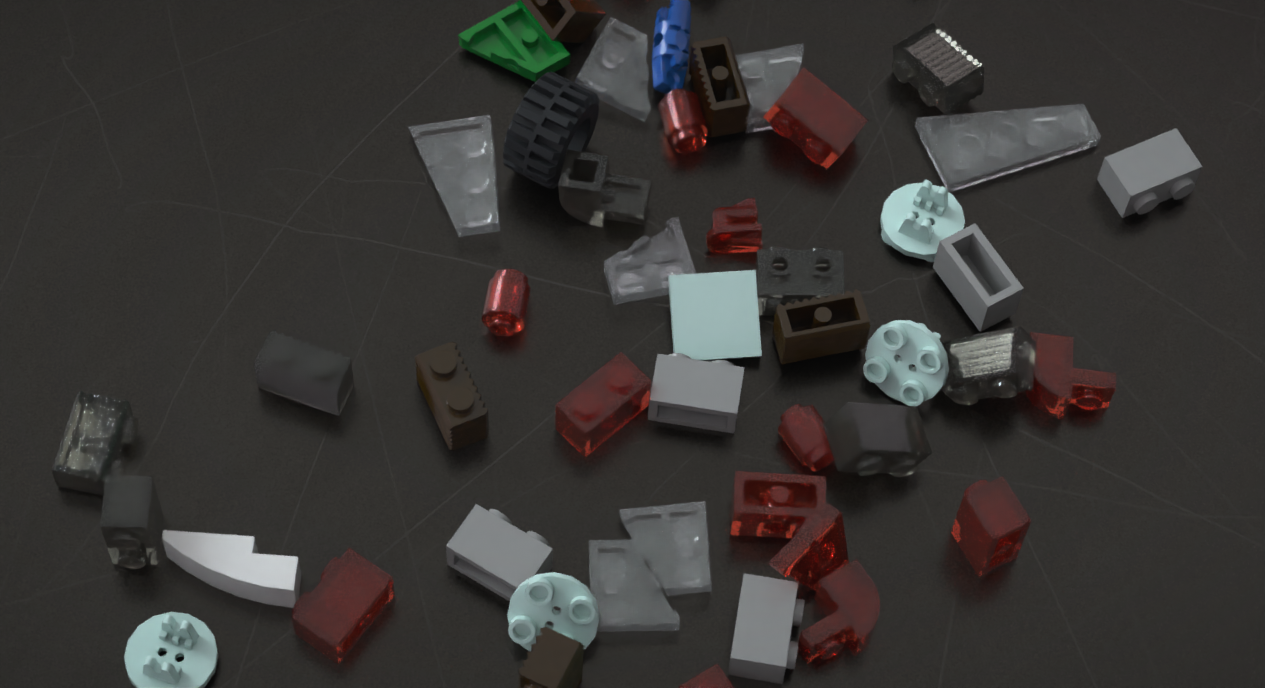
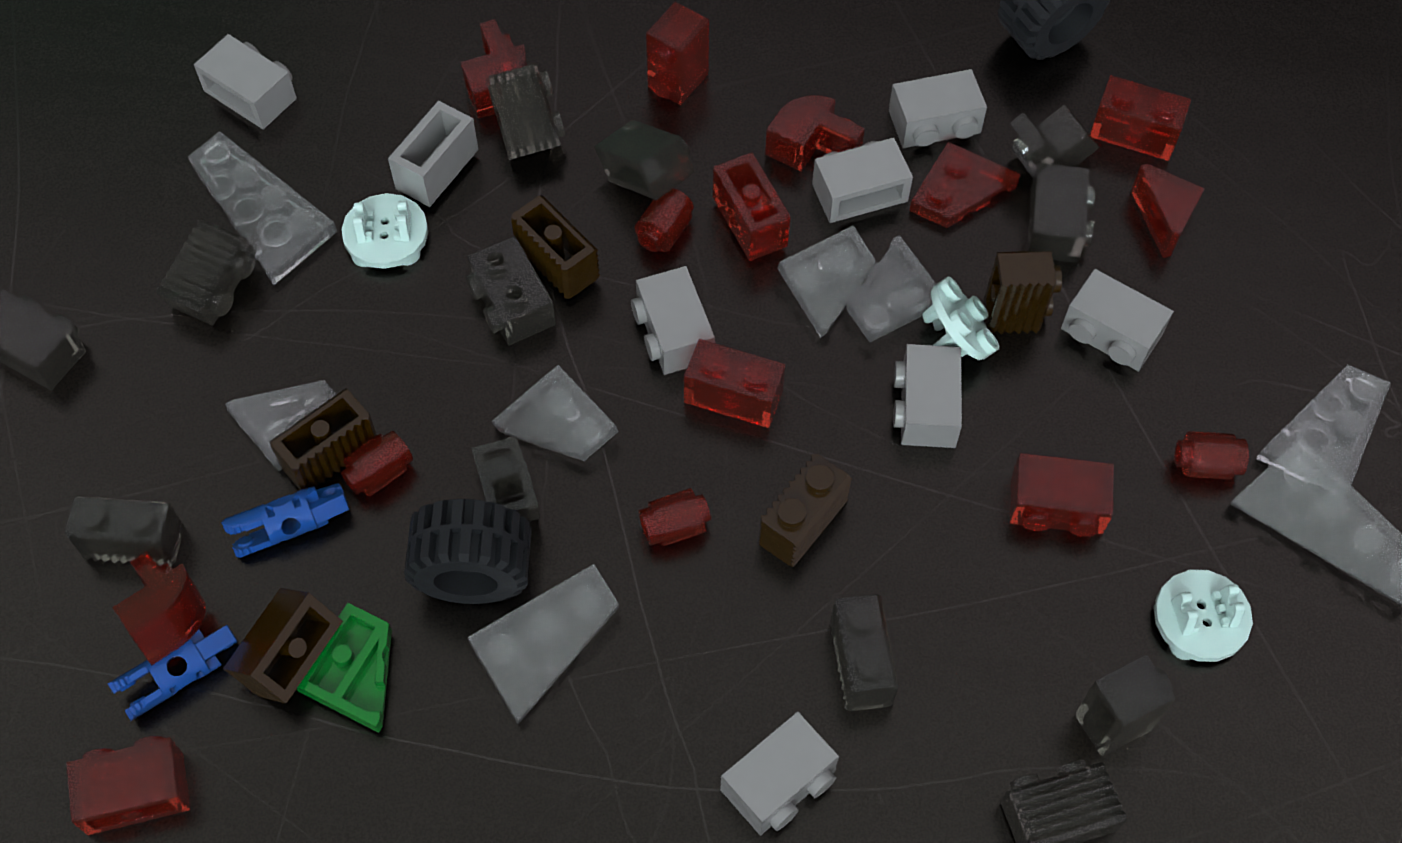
camera: 115 degrees left, 0 degrees up
white slope [162,530,302,608] -> none
clear wing [575,17,650,122] -> none
light aqua tile [668,270,762,361] -> none
clear red piece [705,198,763,254] -> none
clear red brick [763,67,868,169] -> none
clear red wing [769,503,849,592] -> none
light aqua plate [863,320,949,407] -> none
none -> light grey piece [720,712,839,836]

